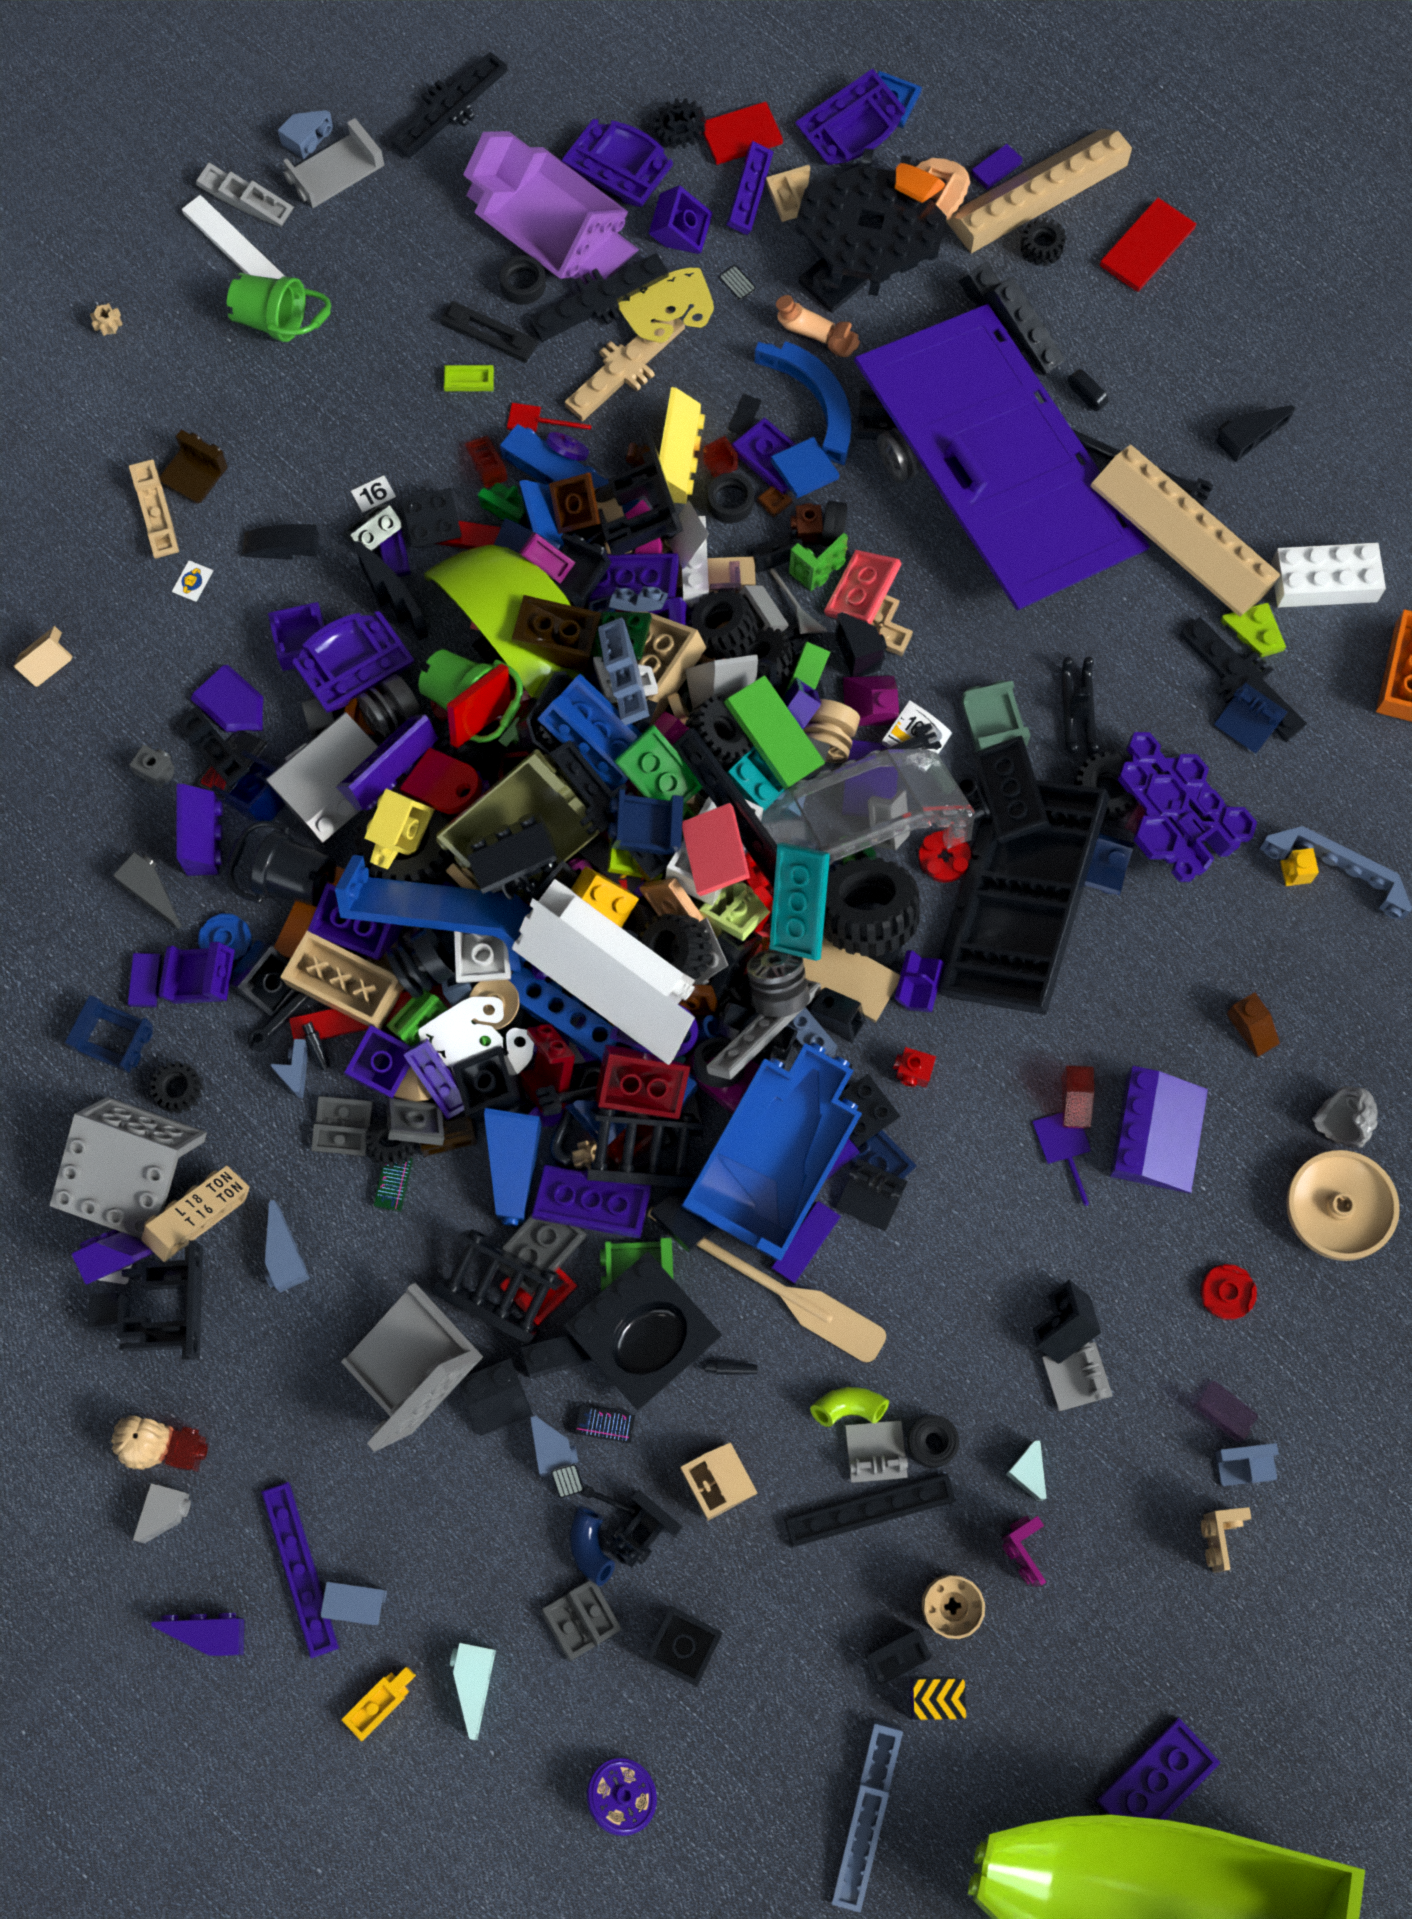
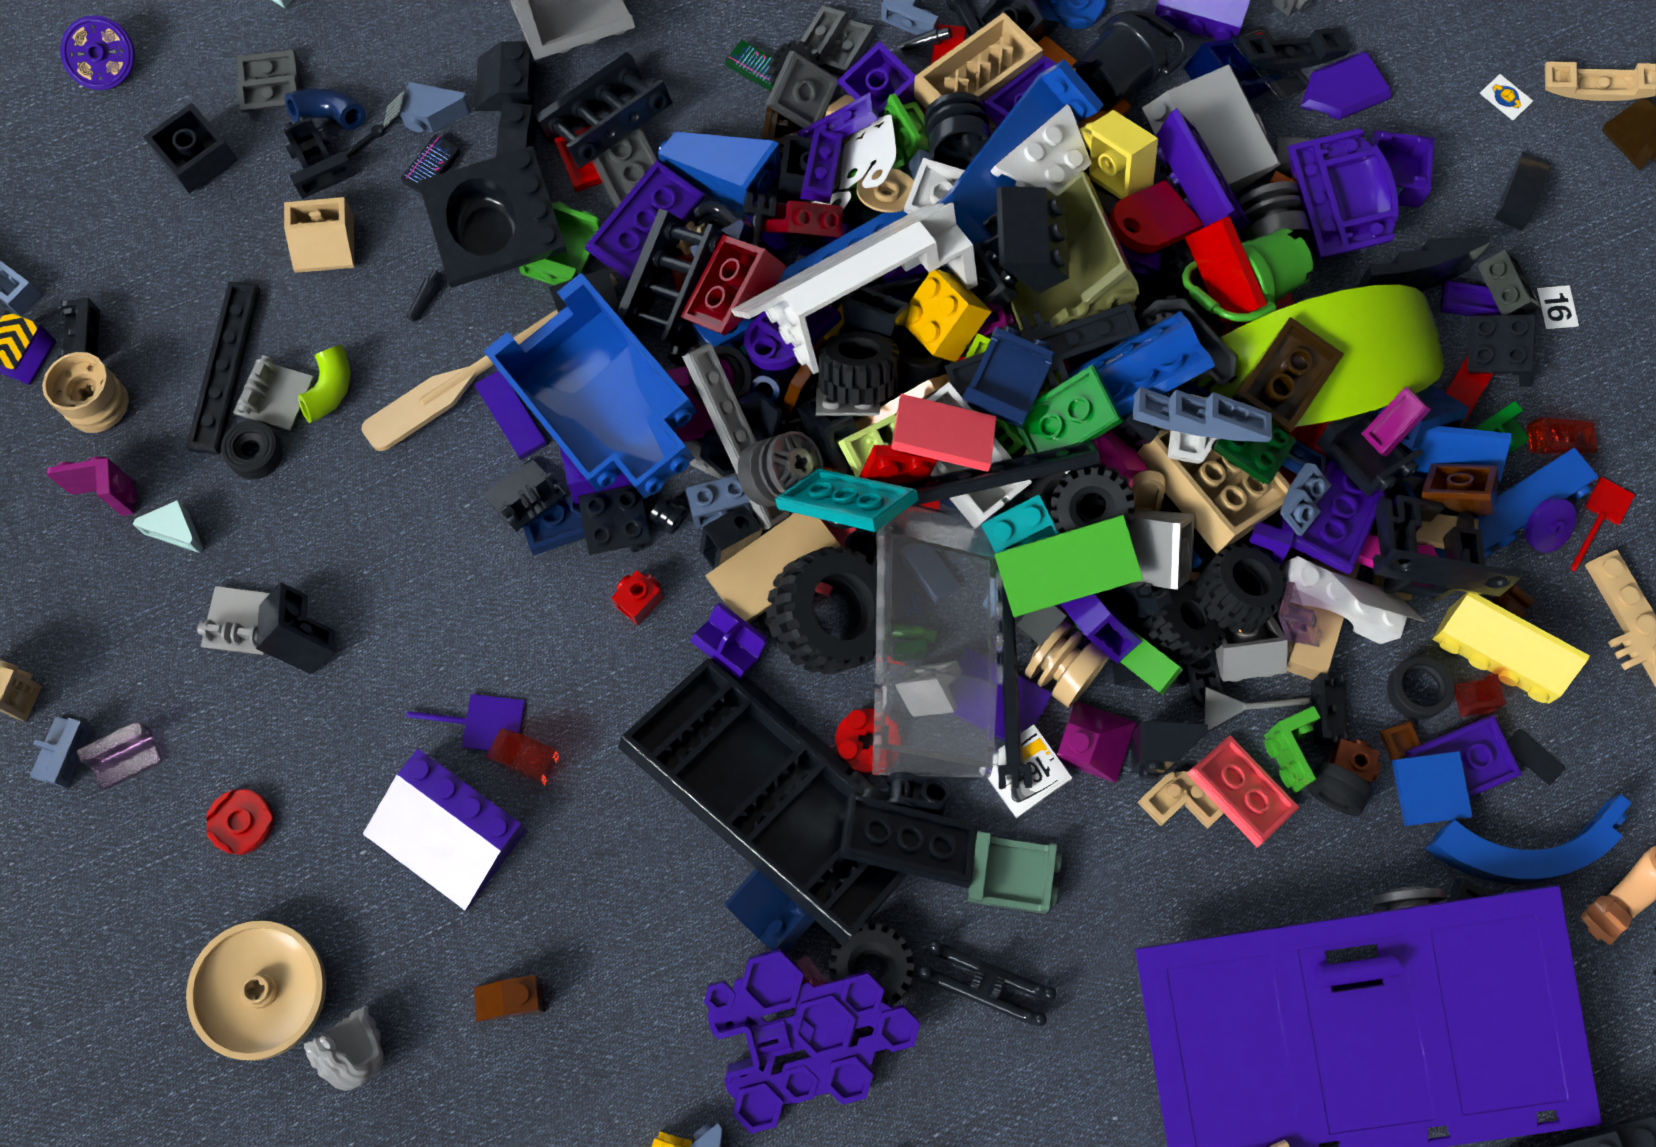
camera: 115 degrees right, 0 degrees up
none -> dark purple tile [800,129,844,204]
none -> white wing [990,104,1092,194]

